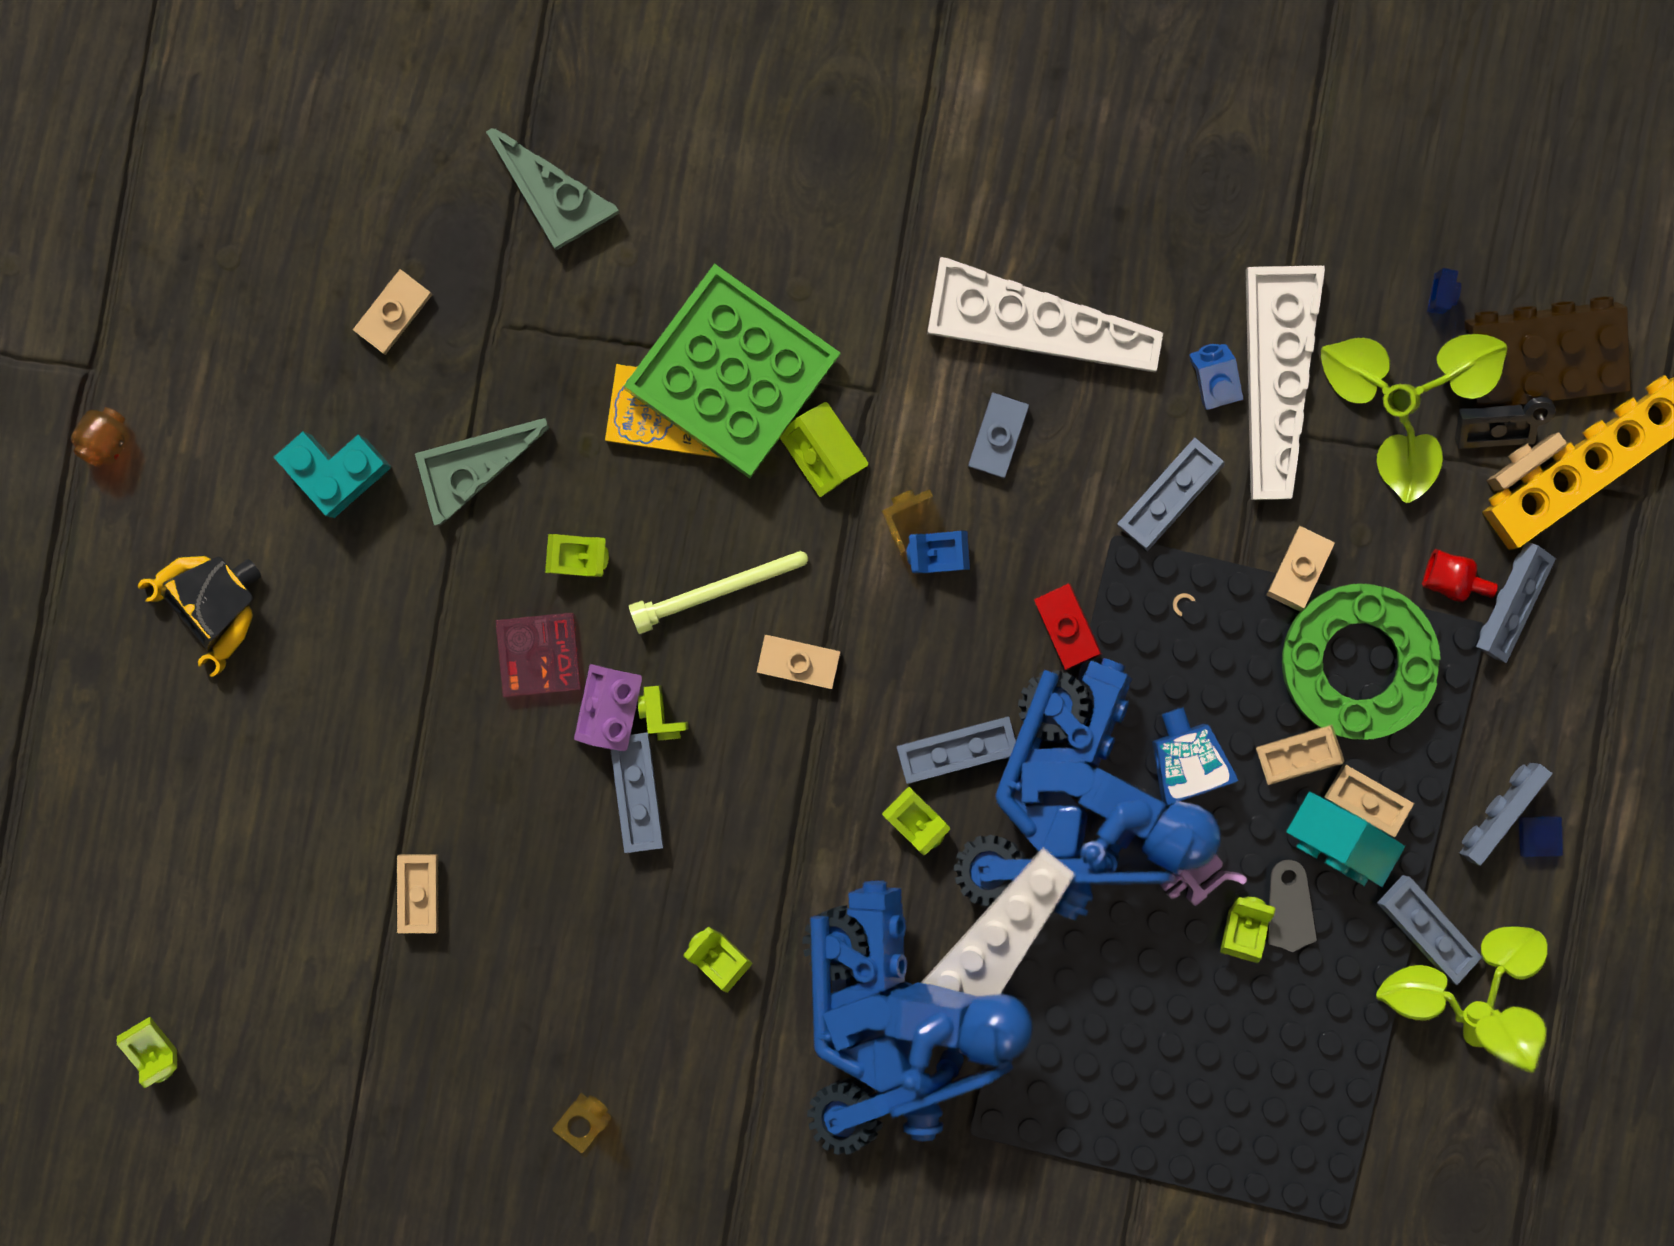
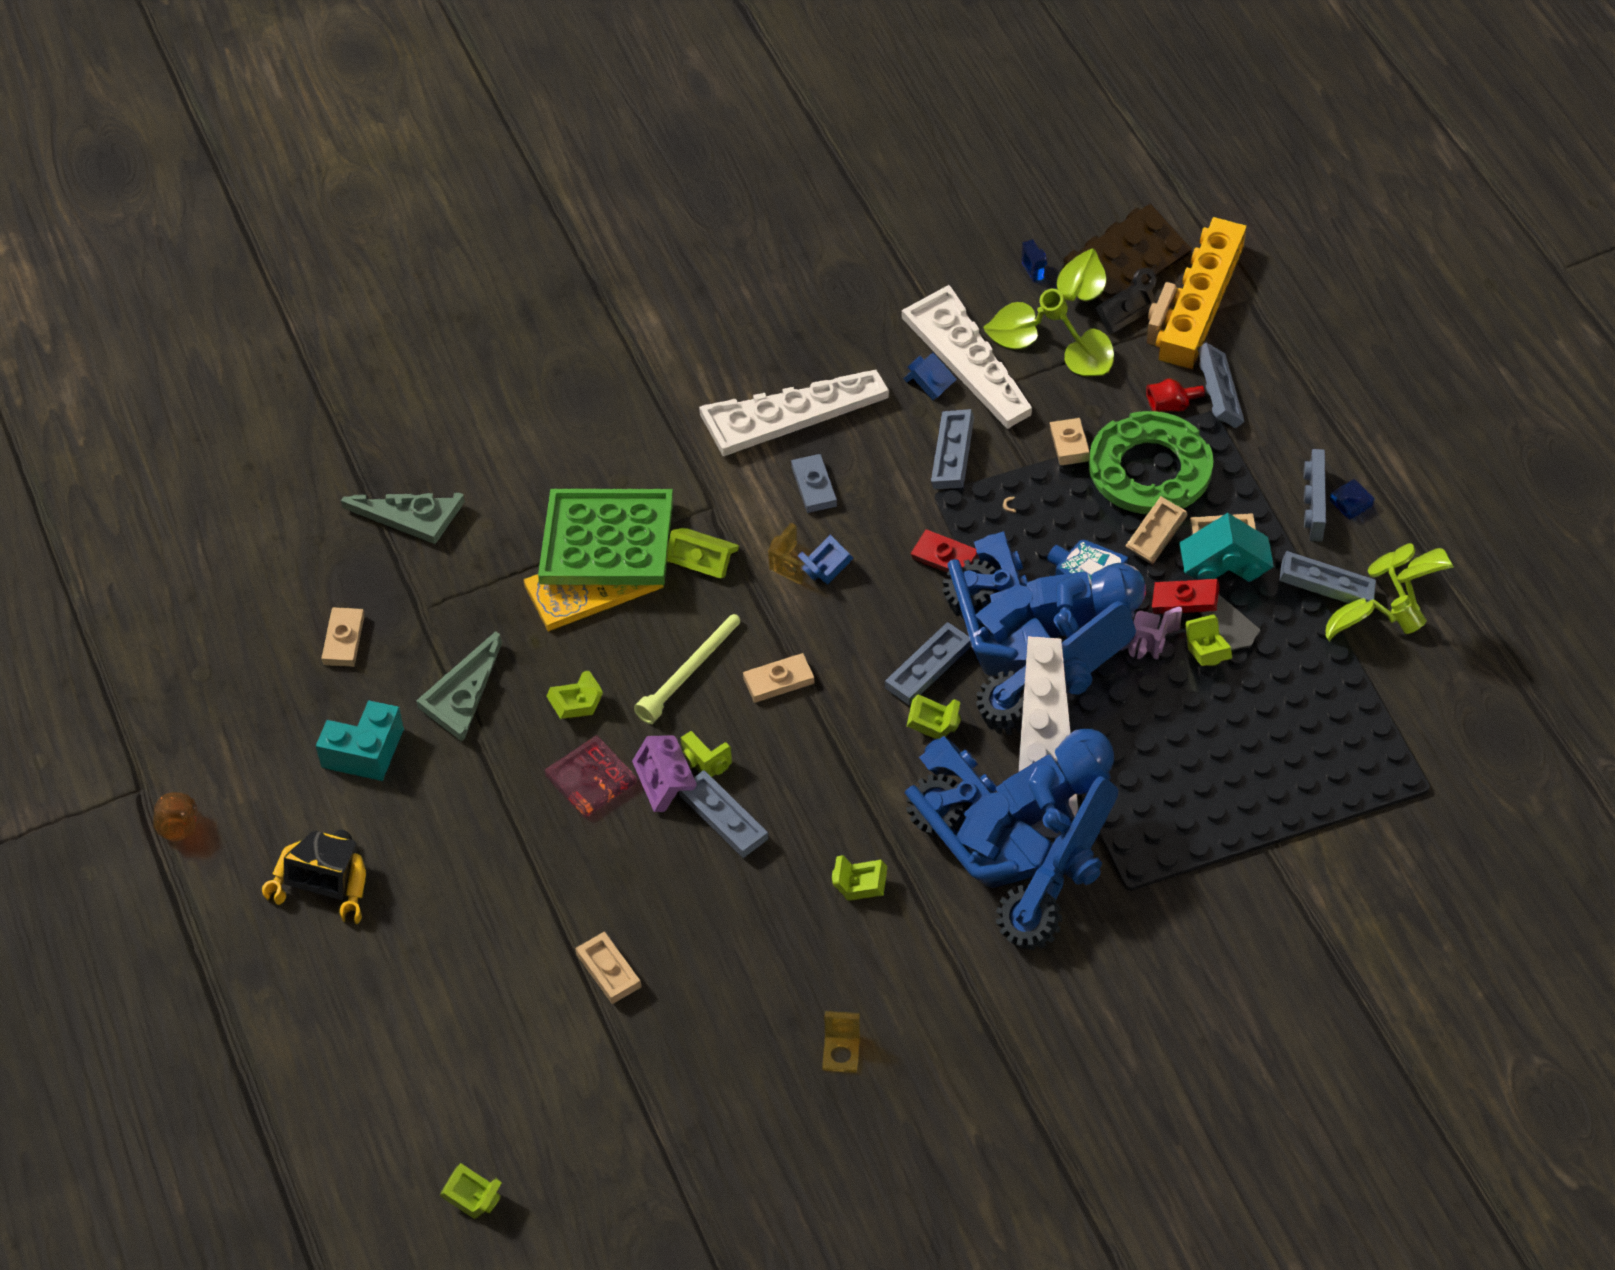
camera: 35 degrees left, 35 degrees down
none -> red plate [1152,579,1219,614]

